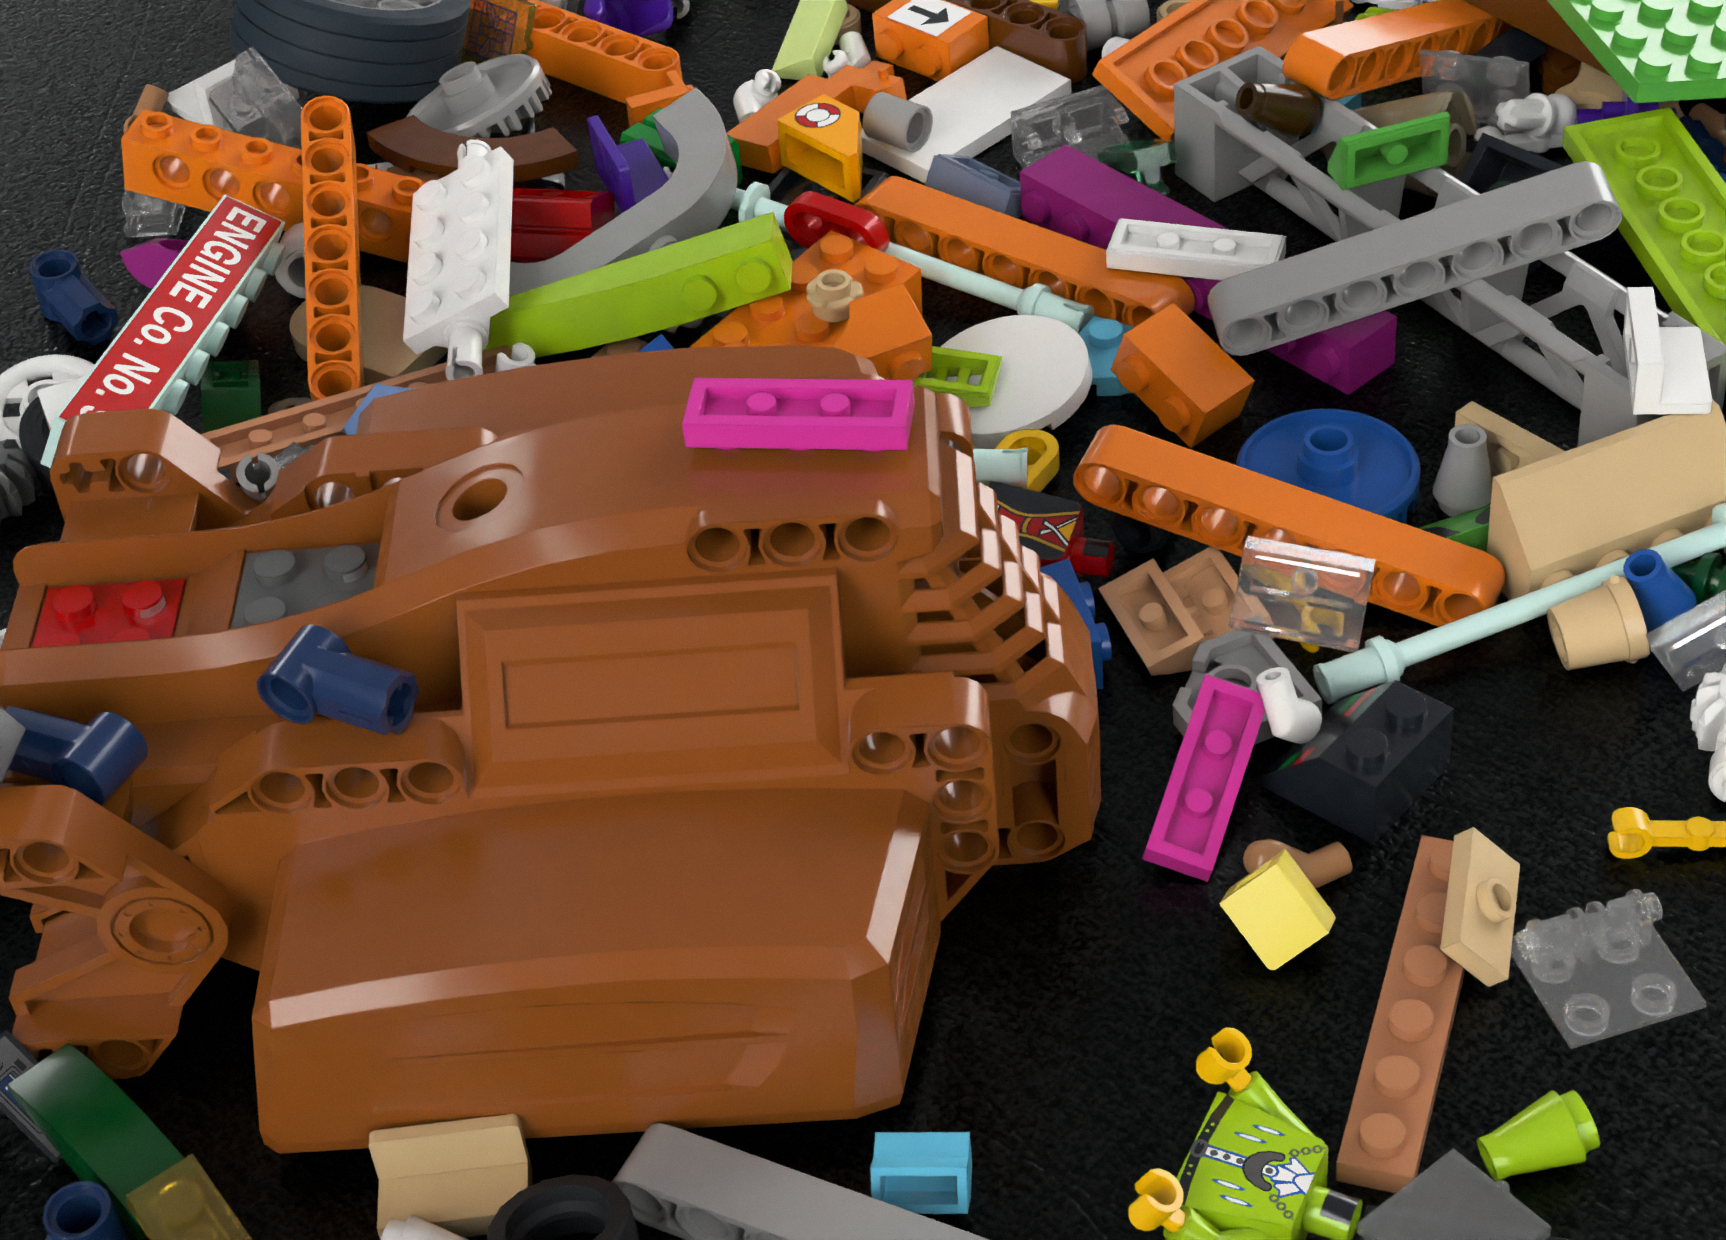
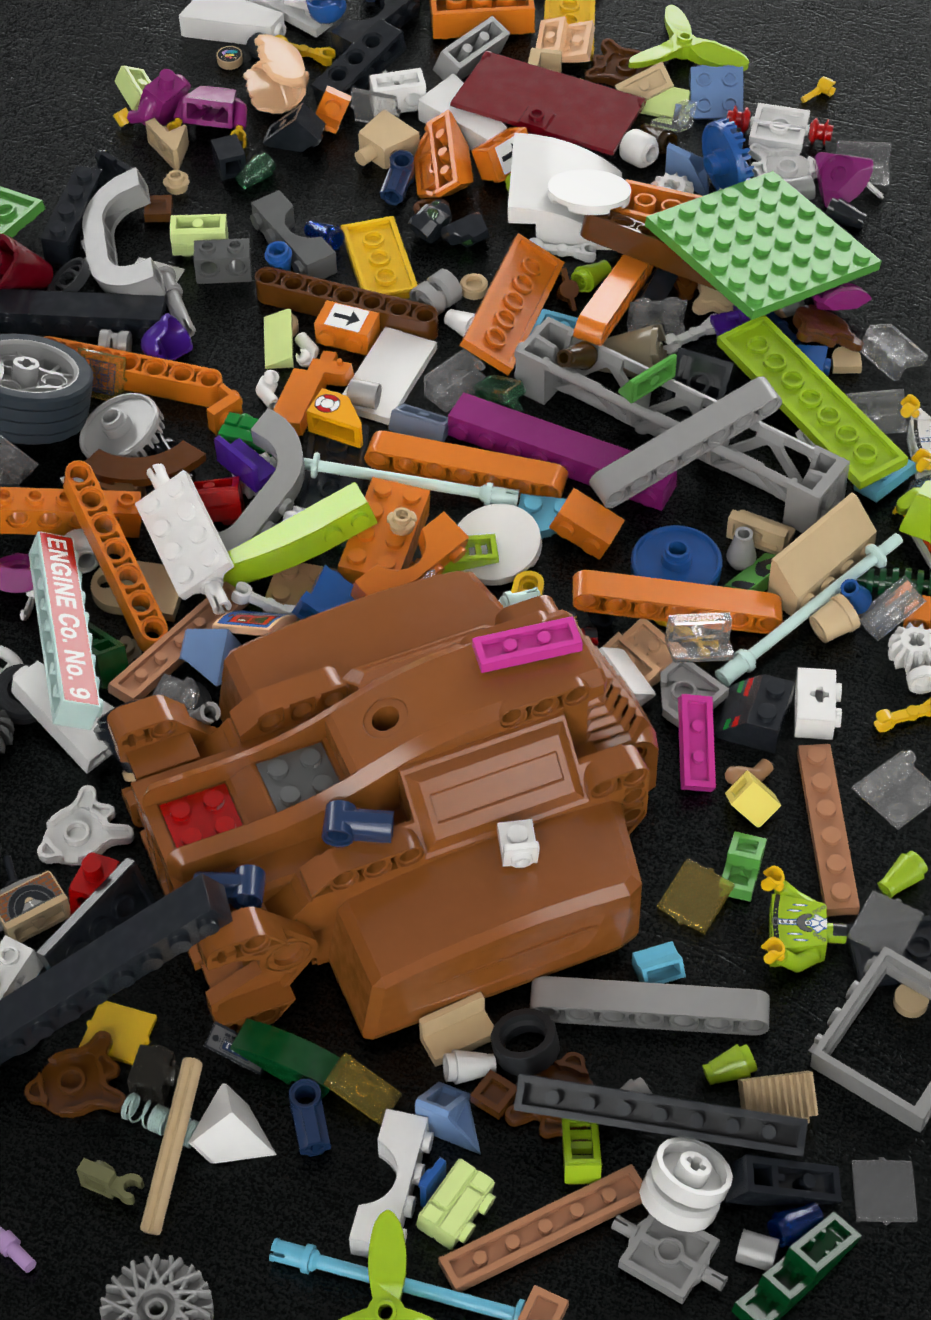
camera: 25 degrees left, 10 degrees up
red plate [784,191,889,252] -> none
white tile [1106,218,1286,280] -> none
white arm [1256,667,1322,744] -> none
tan plate [1440,827,1520,987] -> none
white axle [1495,93,1578,137] -> none
white panel [1623,287,1712,415] -> none
none -> white bracket [497,819,540,868]
none -> white slope [599,647,656,706]
none -> clear yellow piece [657,858,735,935]
none -> bright green slope [718,831,767,902]
none -> white brick [794,667,842,740]

